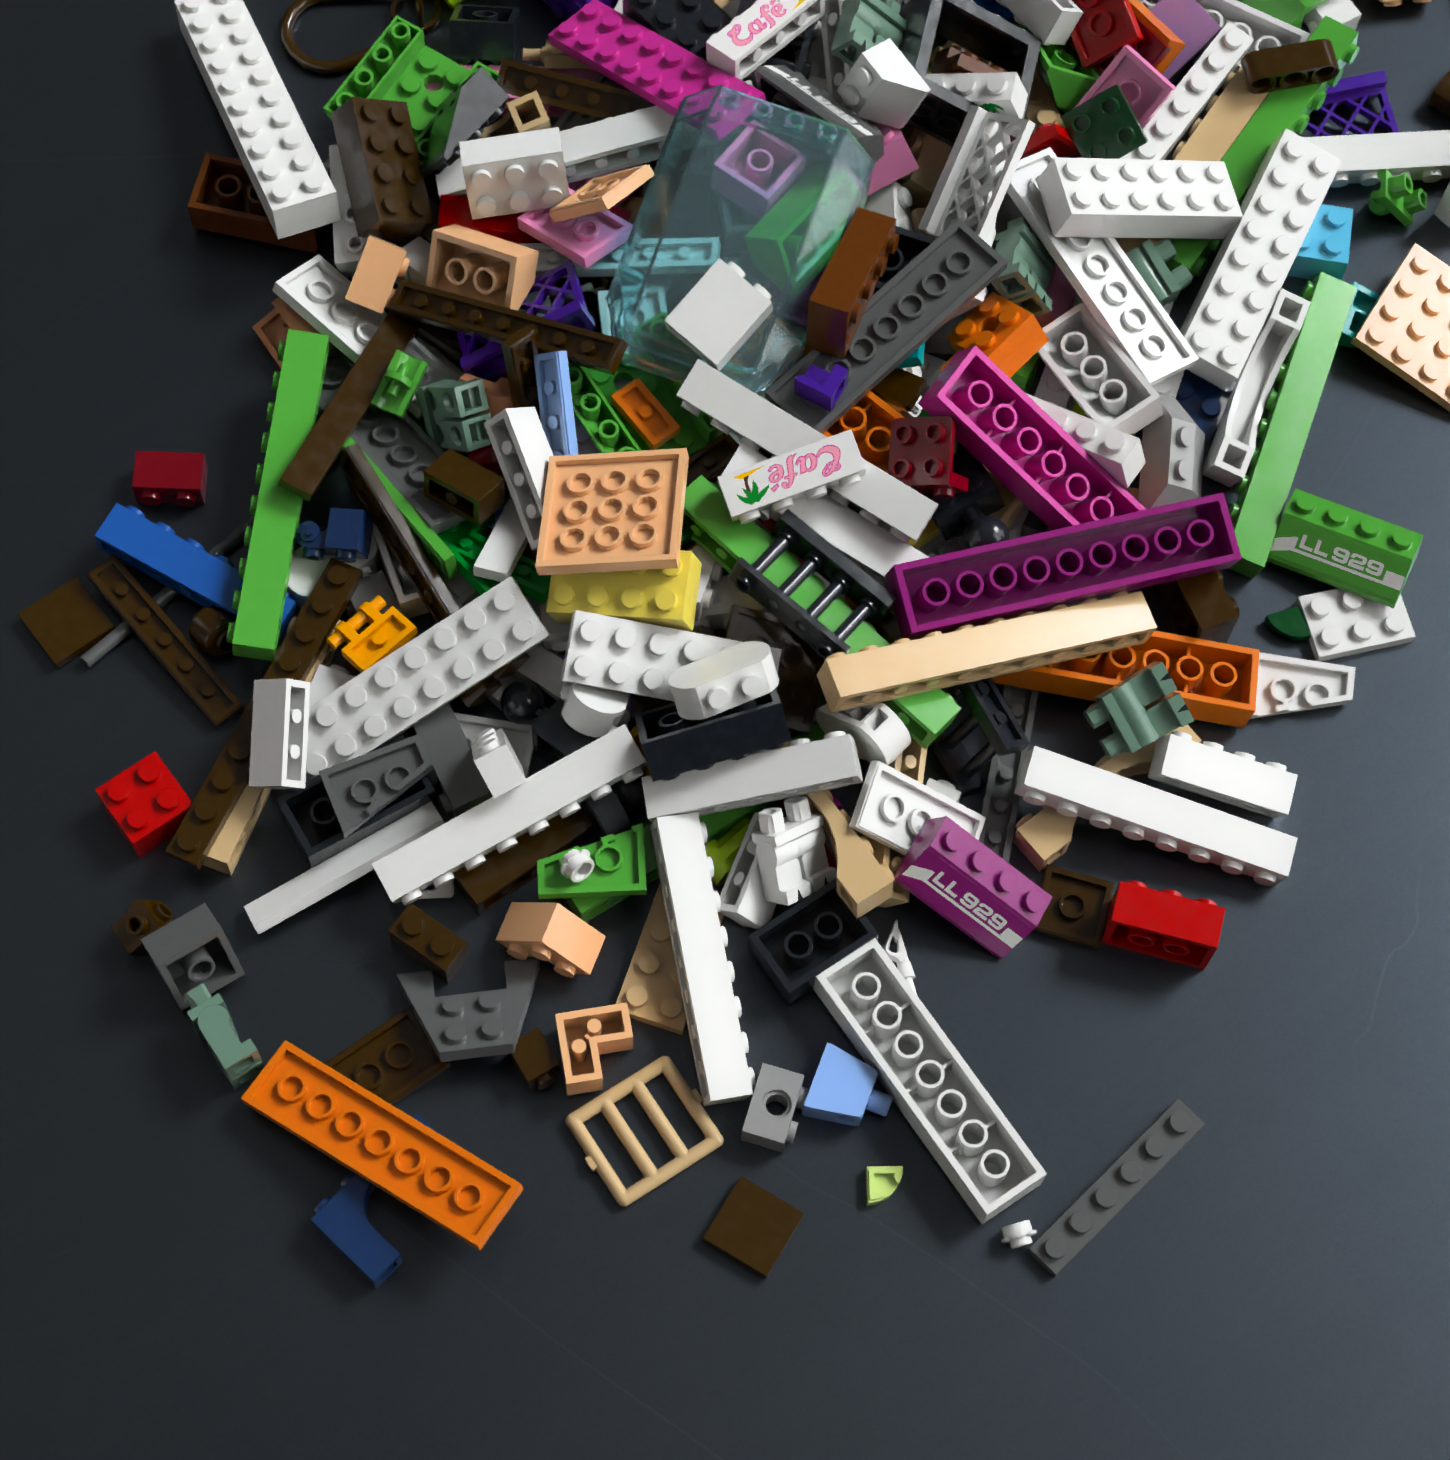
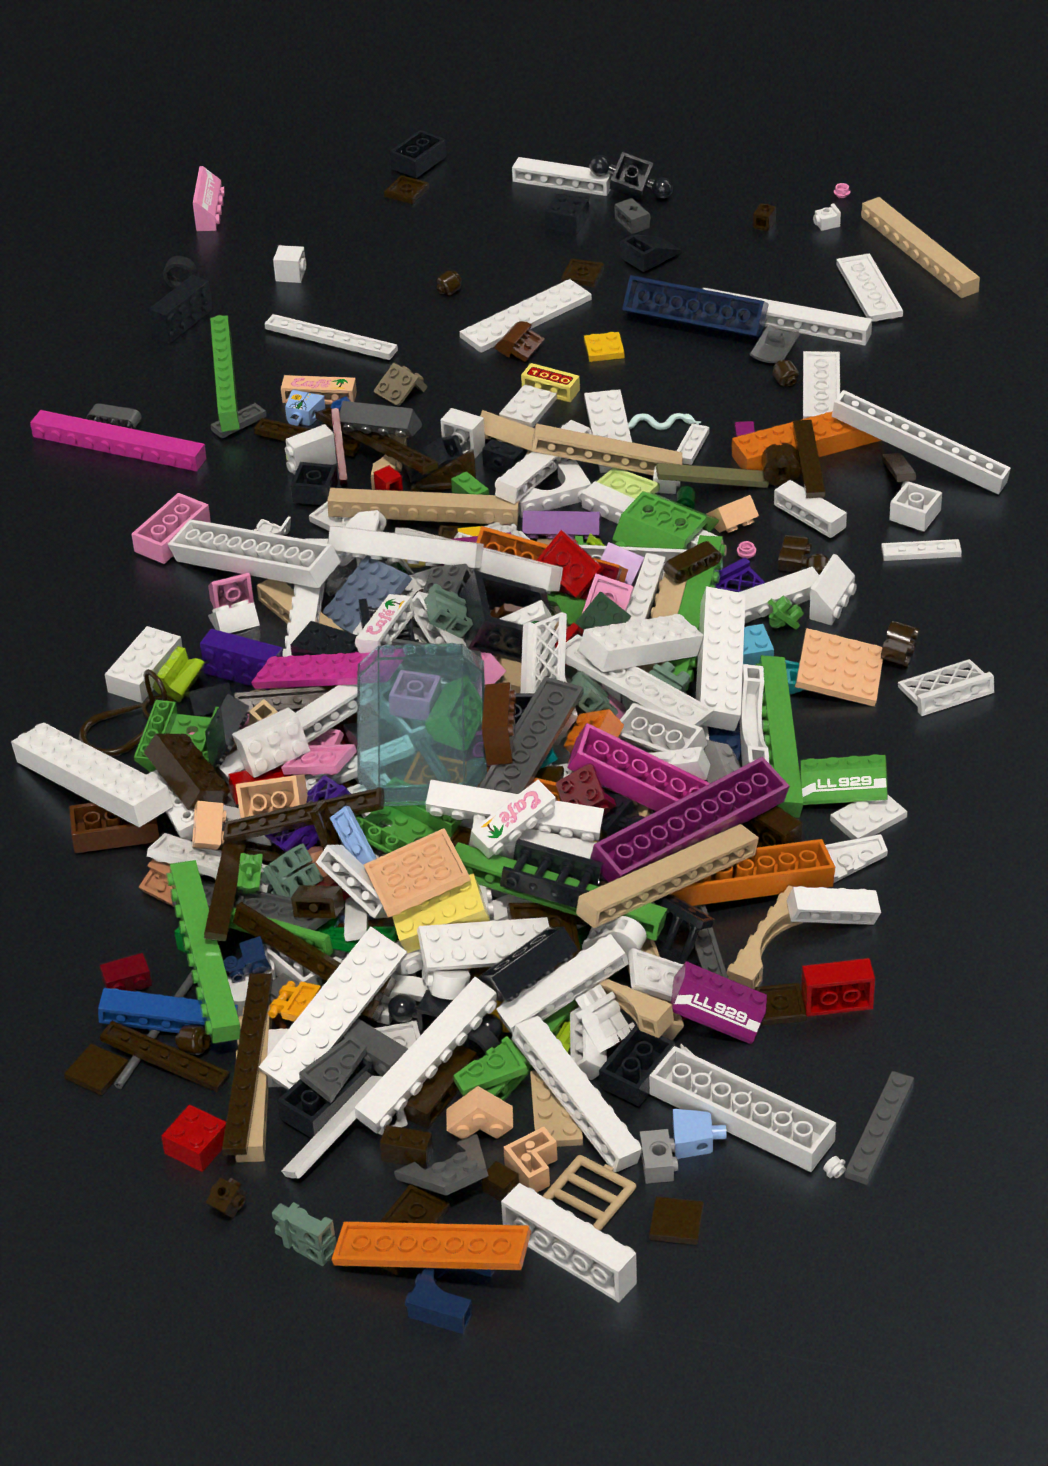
camera: 15 degrees left, 25 degrees down
dark grey brick [140,903,245,1011] -> none
white brick [249,678,310,789] -> none
white brick [471,727,526,799] -> none
light nougat tile [549,164,655,223] -> none
white plate [560,849,595,882] -> none
orange plate [610,377,681,450] -> none
white brick [664,258,773,371] -> none
white brick [668,641,779,720] -> none
dark purple panel [794,364,848,412] -> none
white slope [837,38,931,129] -> none
yellowish green tile [865,1166,903,1206] -> none
white brick [1014,746,1298,886] -> none
sand green hips [1083,661,1195,757] -> none
dark green tile [1264,606,1311,642] -> none
none -> white brick [501,1183,637,1302]
none -> bright pink plate [737,541,756,559]

